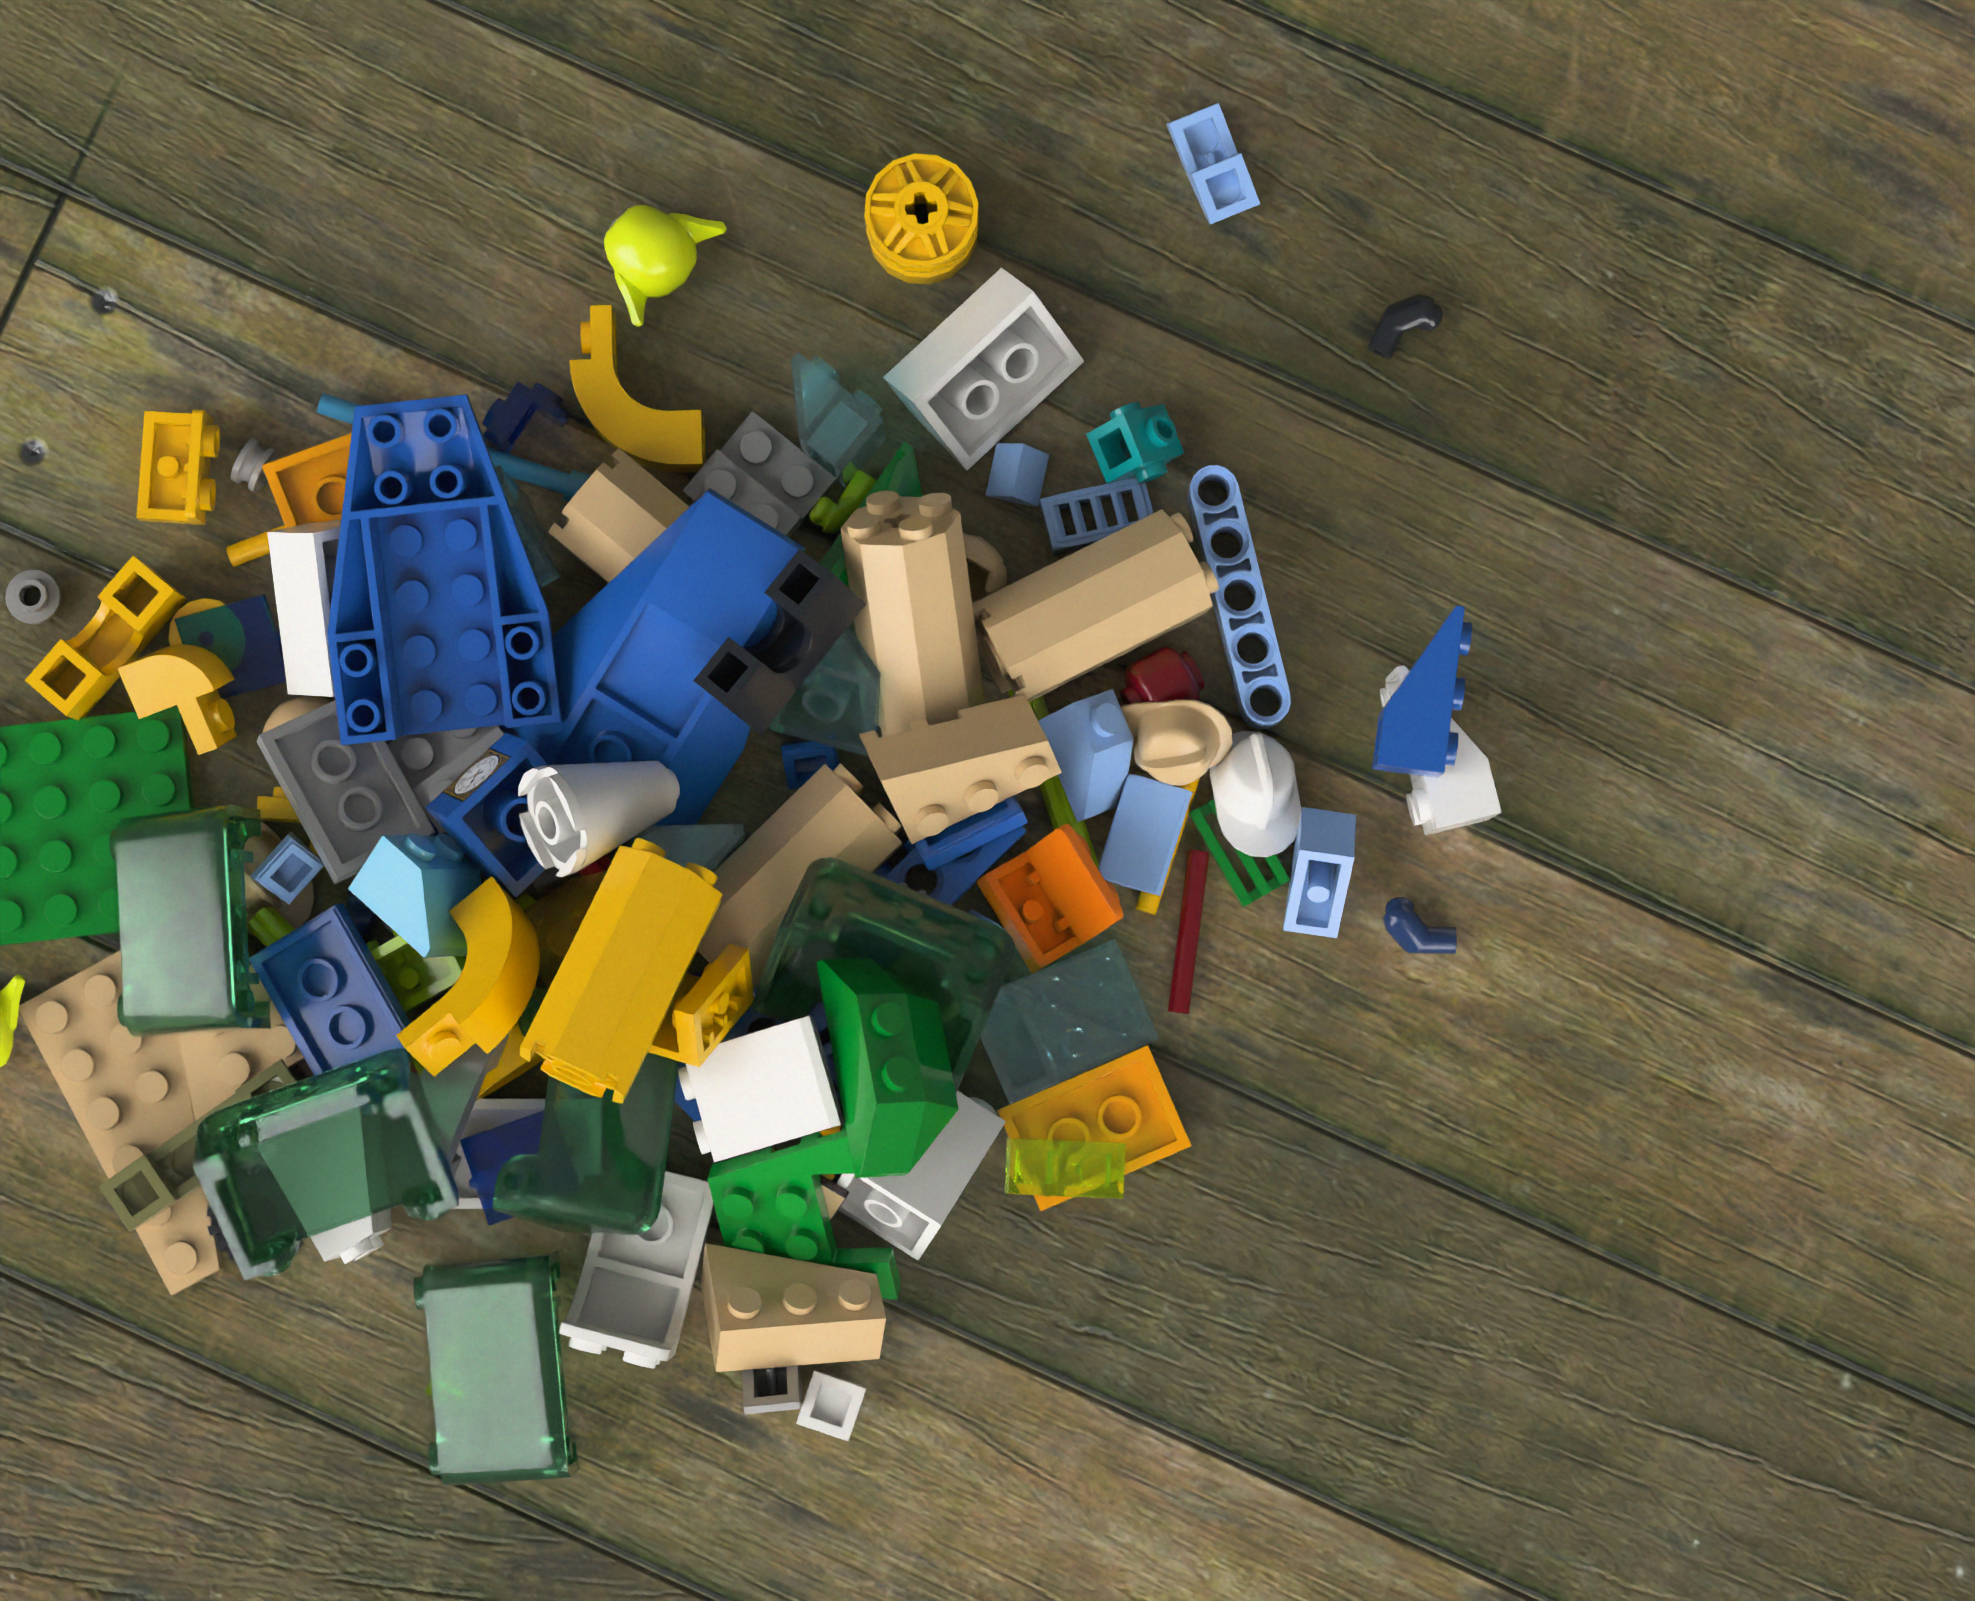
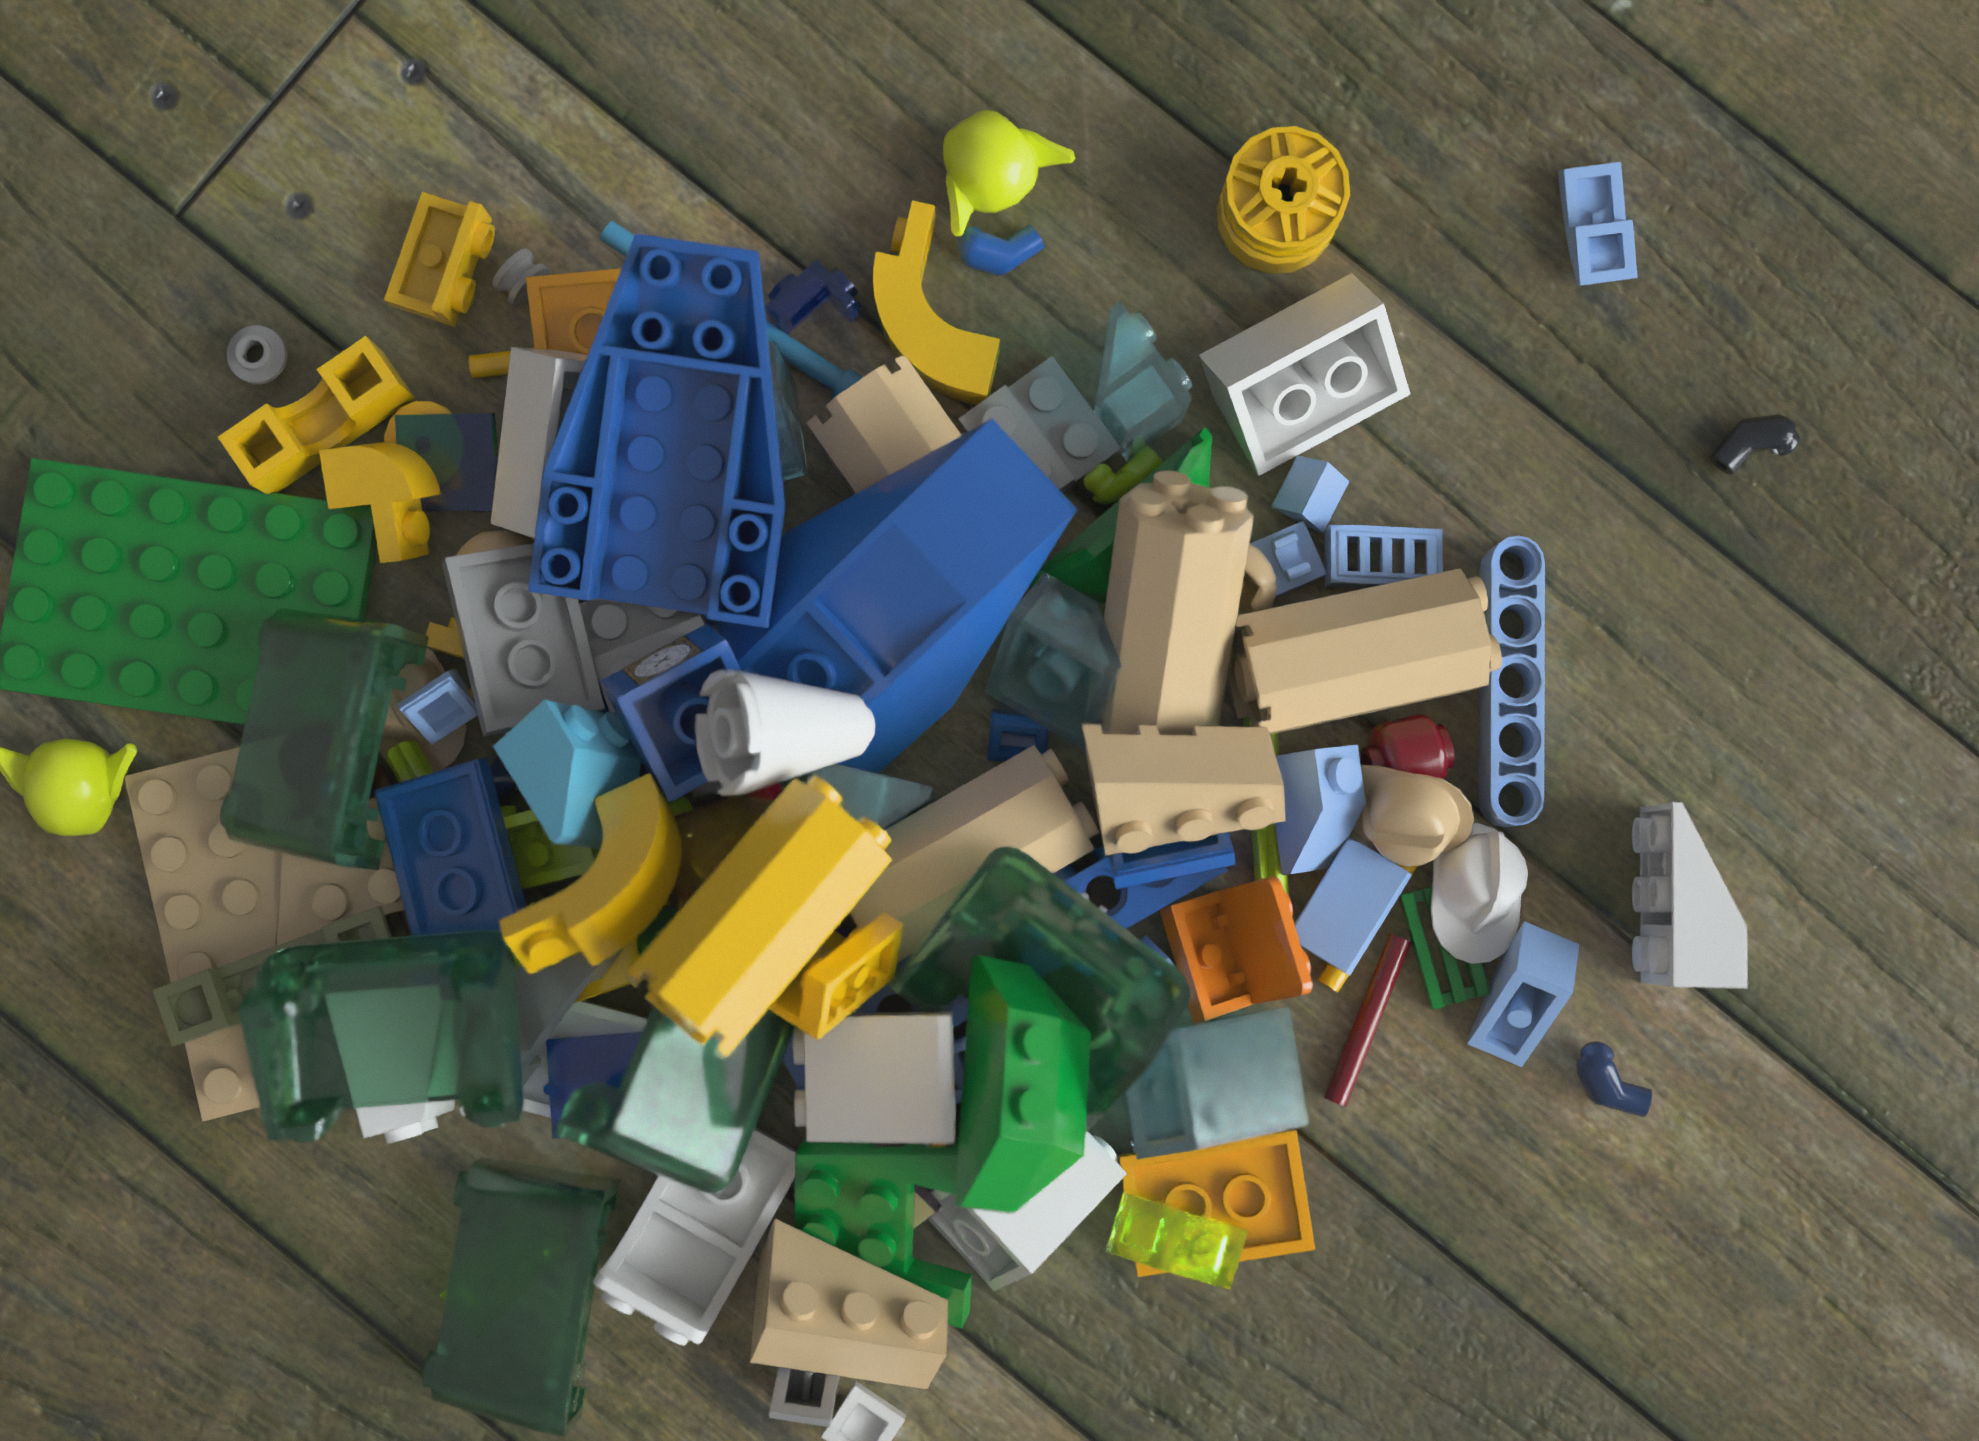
camera: 15 degrees right, 0 degrees up
black arch [693,549,866,735] -> none
teal brick [1086,401,1184,484] -> none
blue slope [1372,606,1472,778] -> none
none -> blue arm [955,224,1045,276]
none -> light blue tile [1250,521,1327,598]

